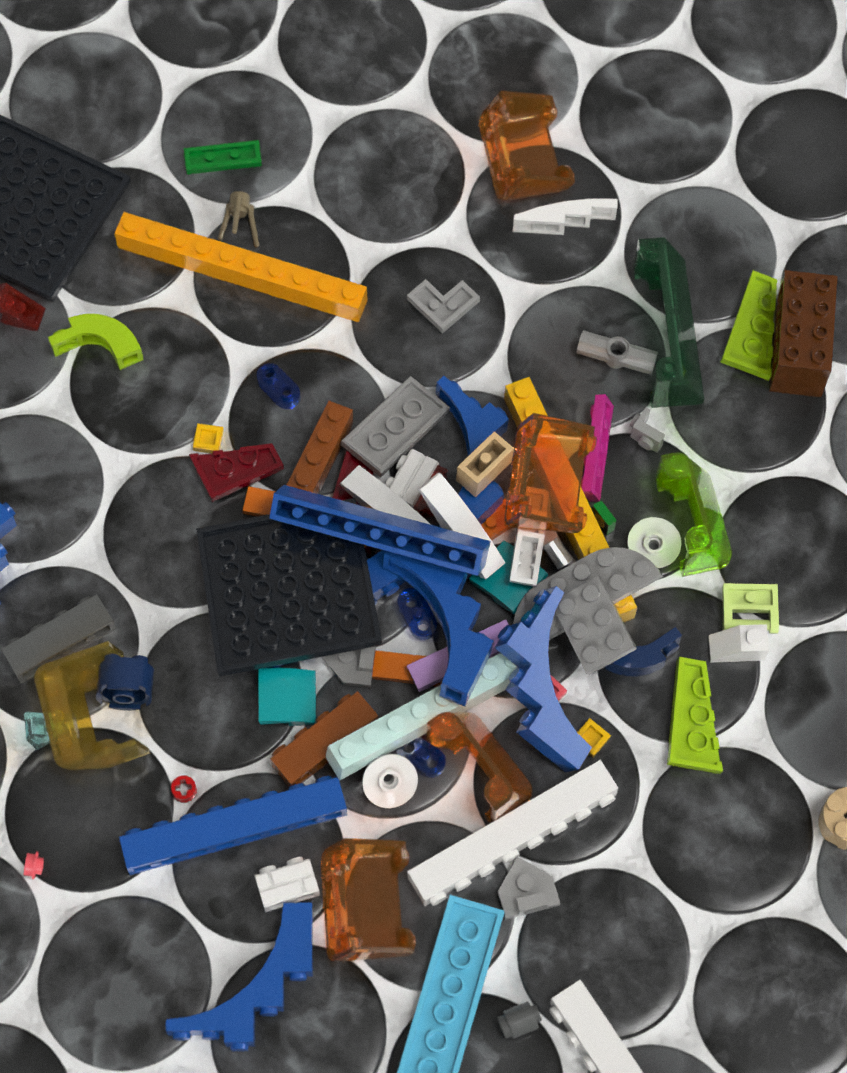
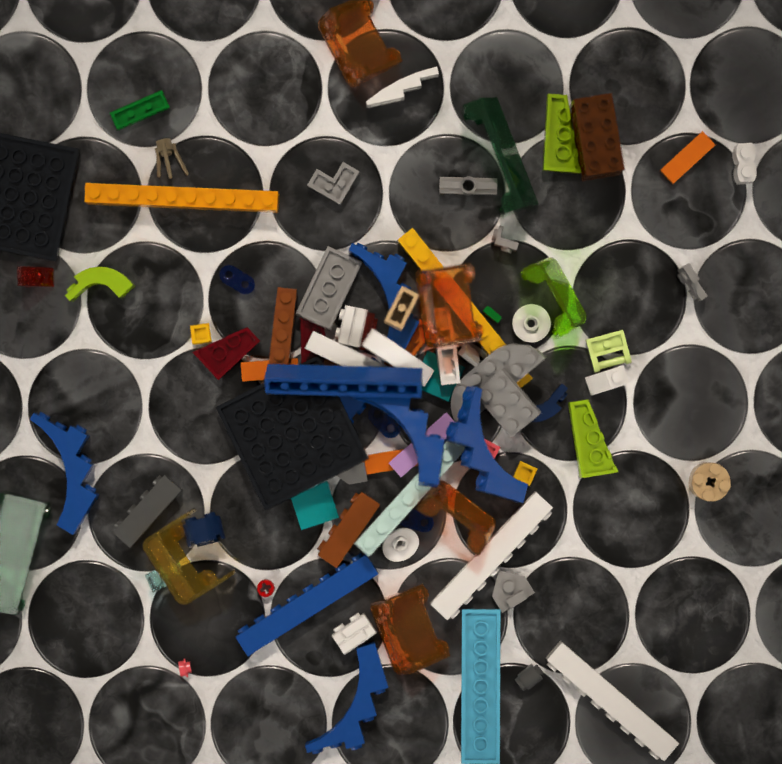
camera: 15 degrees left, 20 degrees up
dark pink plate [580,394,614,502] -> none

